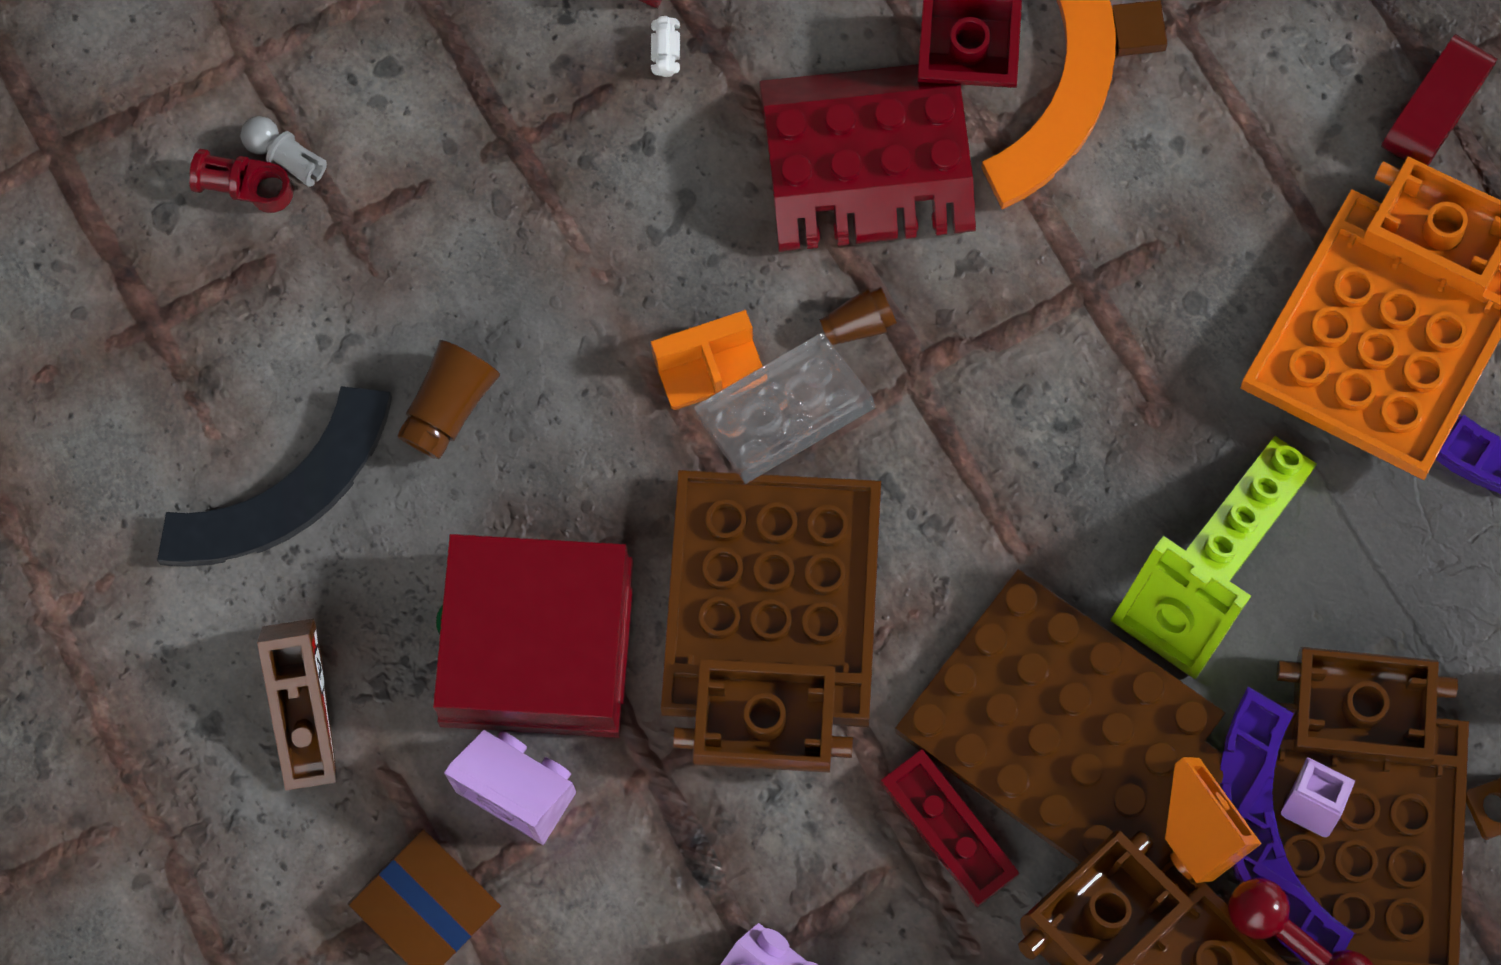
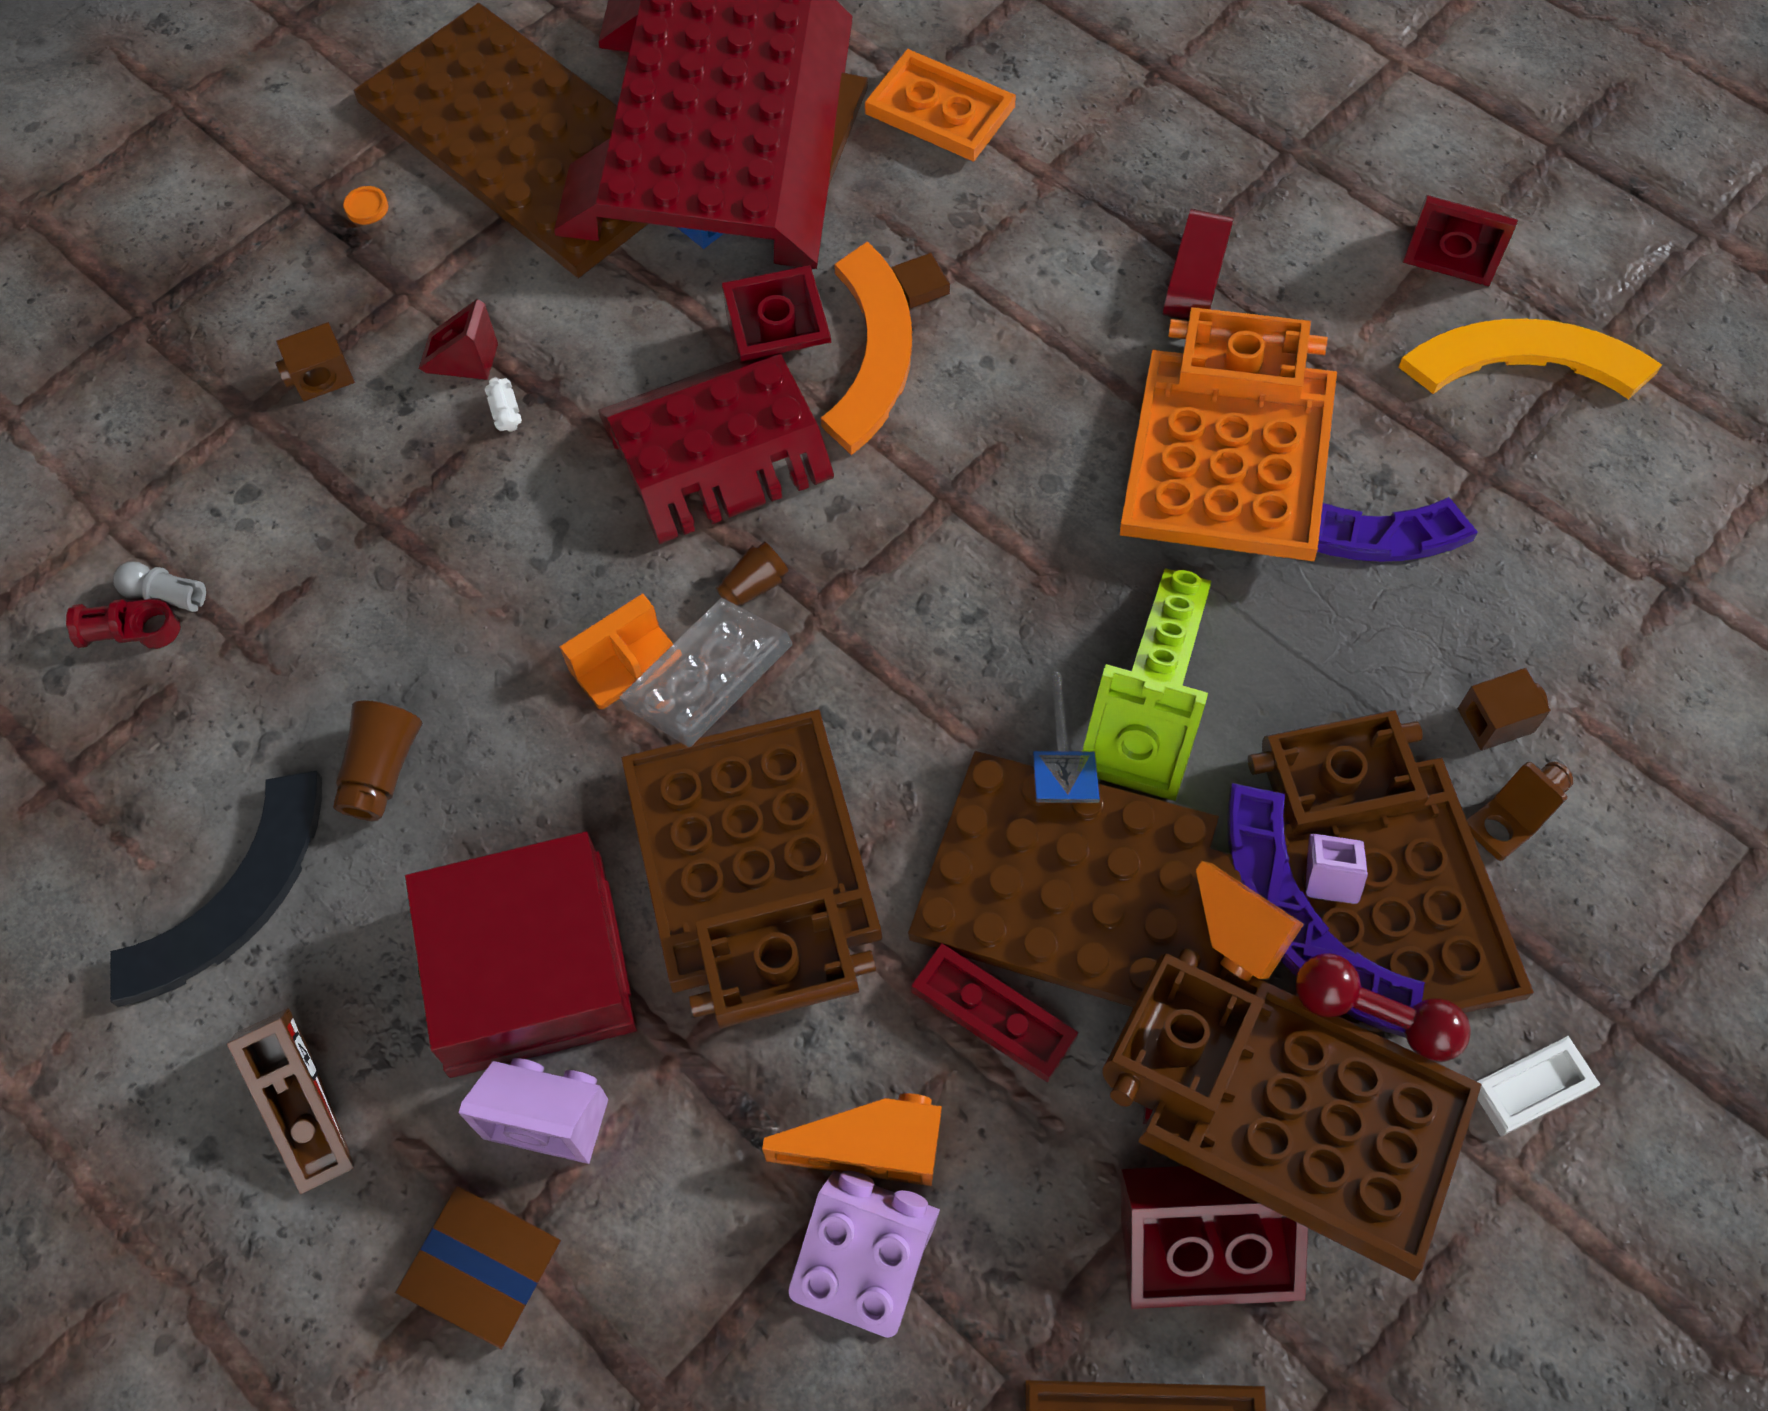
camera: 20 degrees left, 10 degrees down
none -> orange slope [762,1093,942,1186]
none -> piece [1033,671,1100,803]

